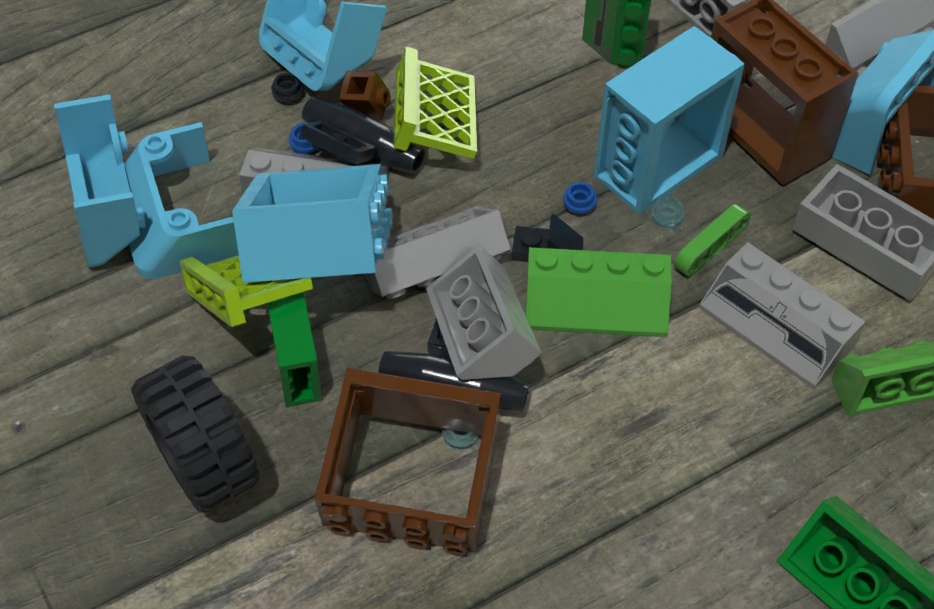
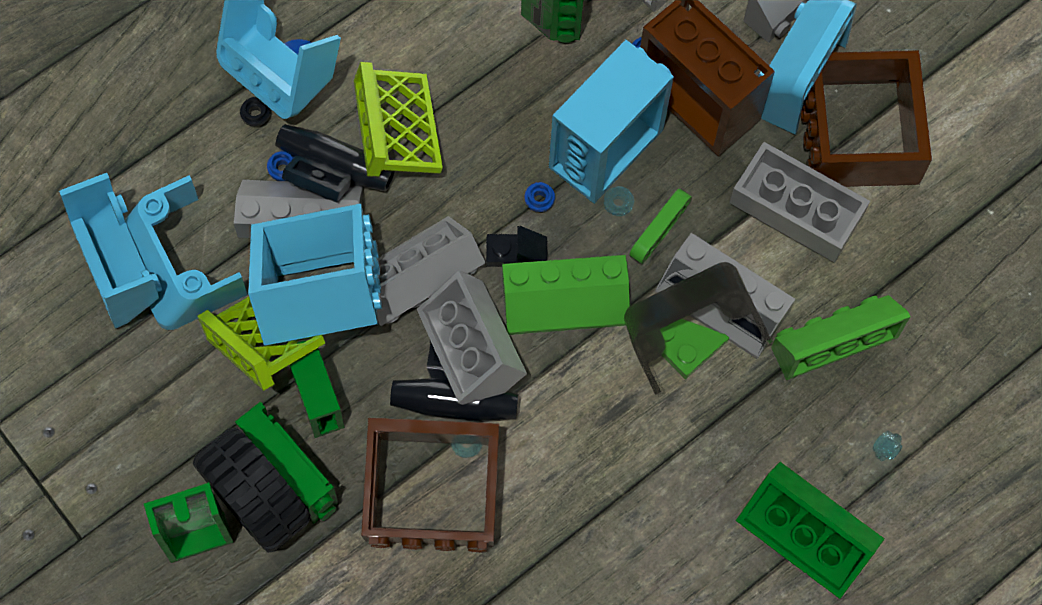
camera: 10 degrees left, 15 degrees up
reddish brown brick [339,71,391,120] -> none
none -> green door [144,483,233,563]
none -> green door [235,402,338,524]
none -> clear smoke windscreen [624,262,773,396]
none -> bright green wing [643,313,729,380]

